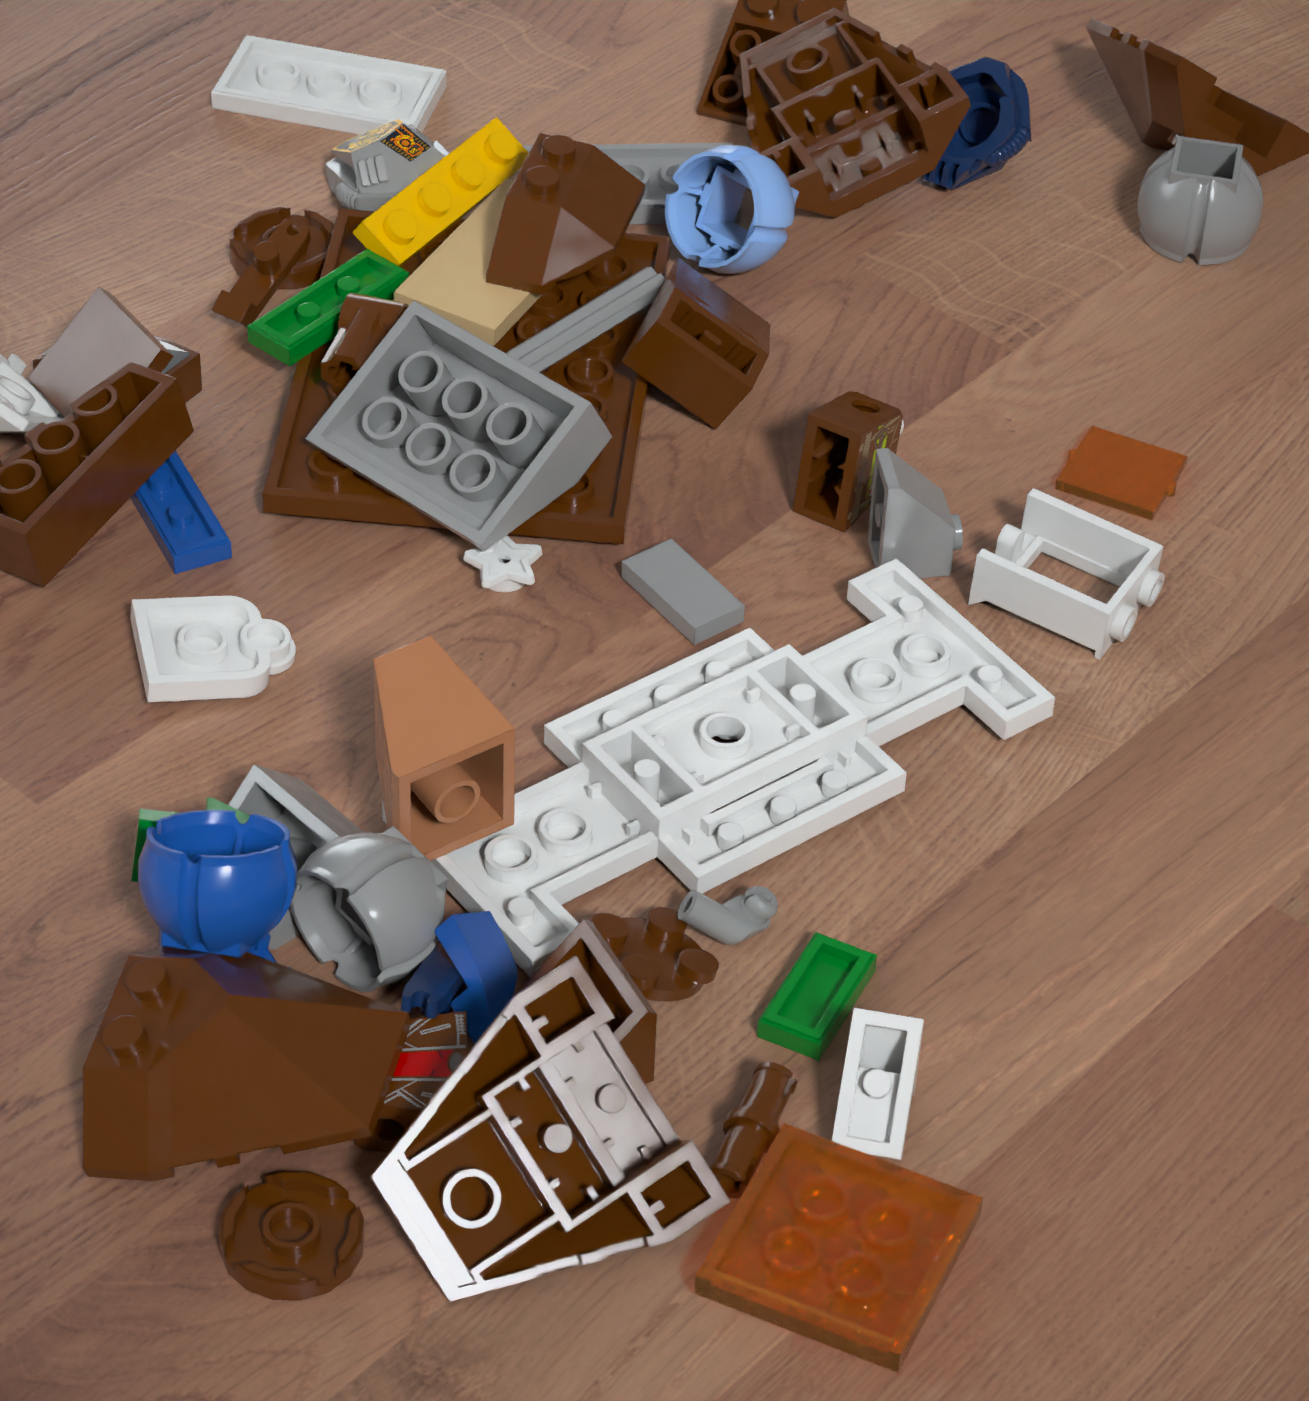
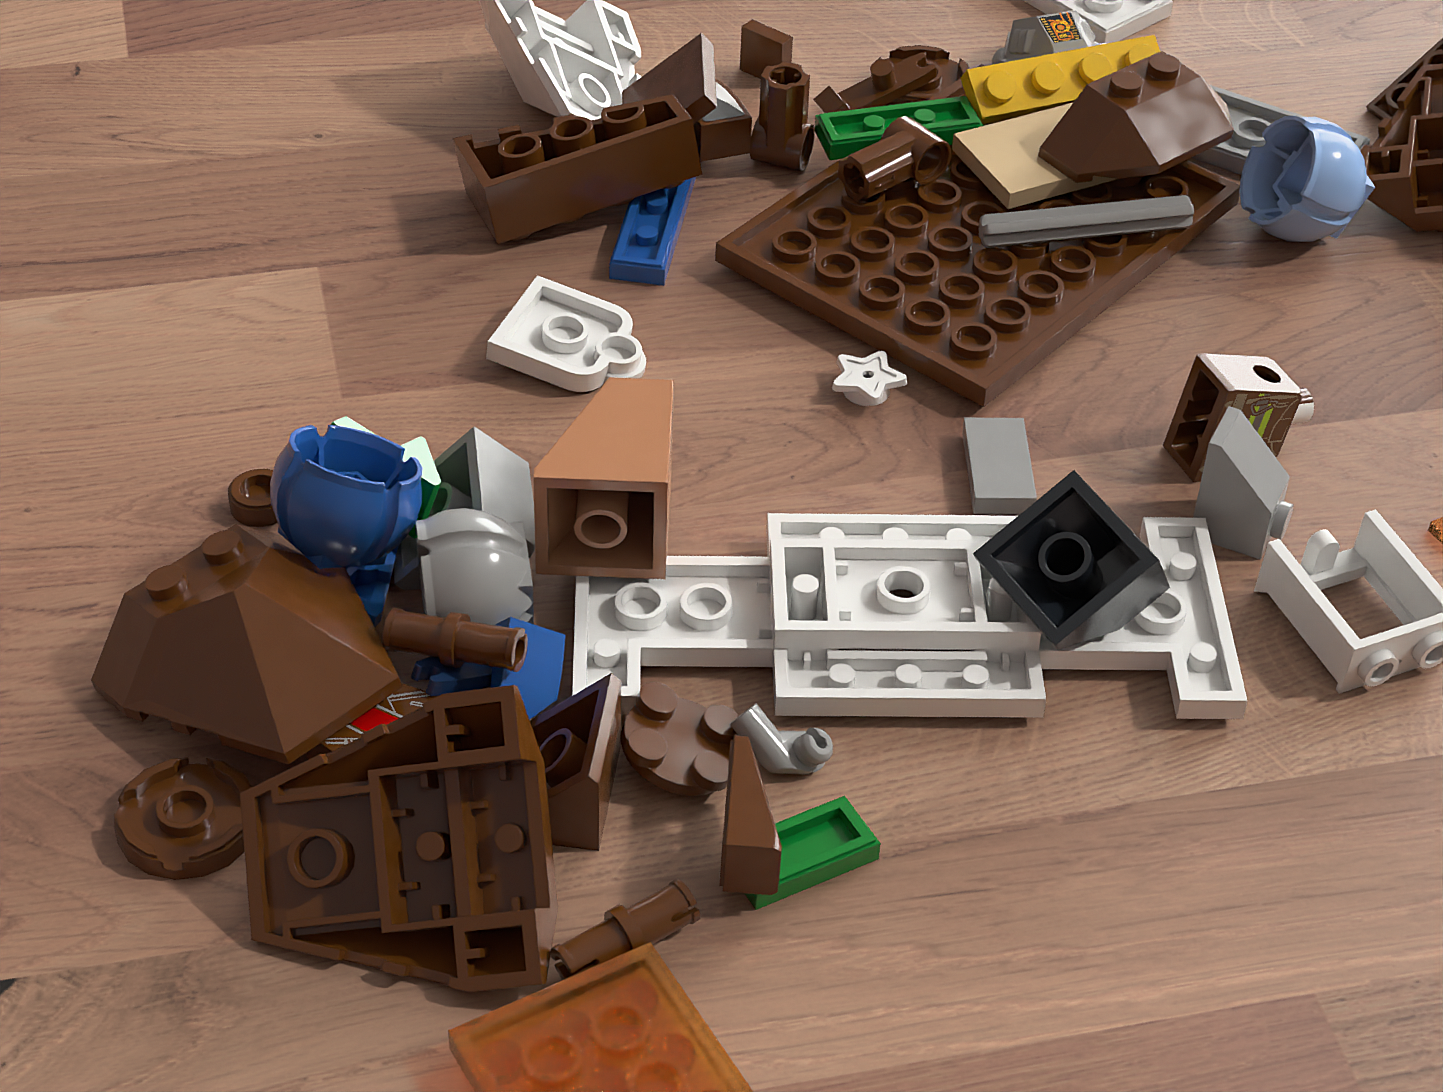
camera: 35 degrees right, 0 degrees up
light grey slope [305,300,613,551] -> none
reddish brown slope [621,258,770,429] -> none
white slope [830,1008,924,1162] -> none
none -> reddish brown tile [228,469,278,527]
none -> reddish brown pin [383,608,528,672]
none -> reddish brown slope [719,735,782,895]
none -> reddish brown tile [740,19,793,79]
none -> reddish brown piece [750,61,815,171]
none -> black slope [973,470,1170,650]

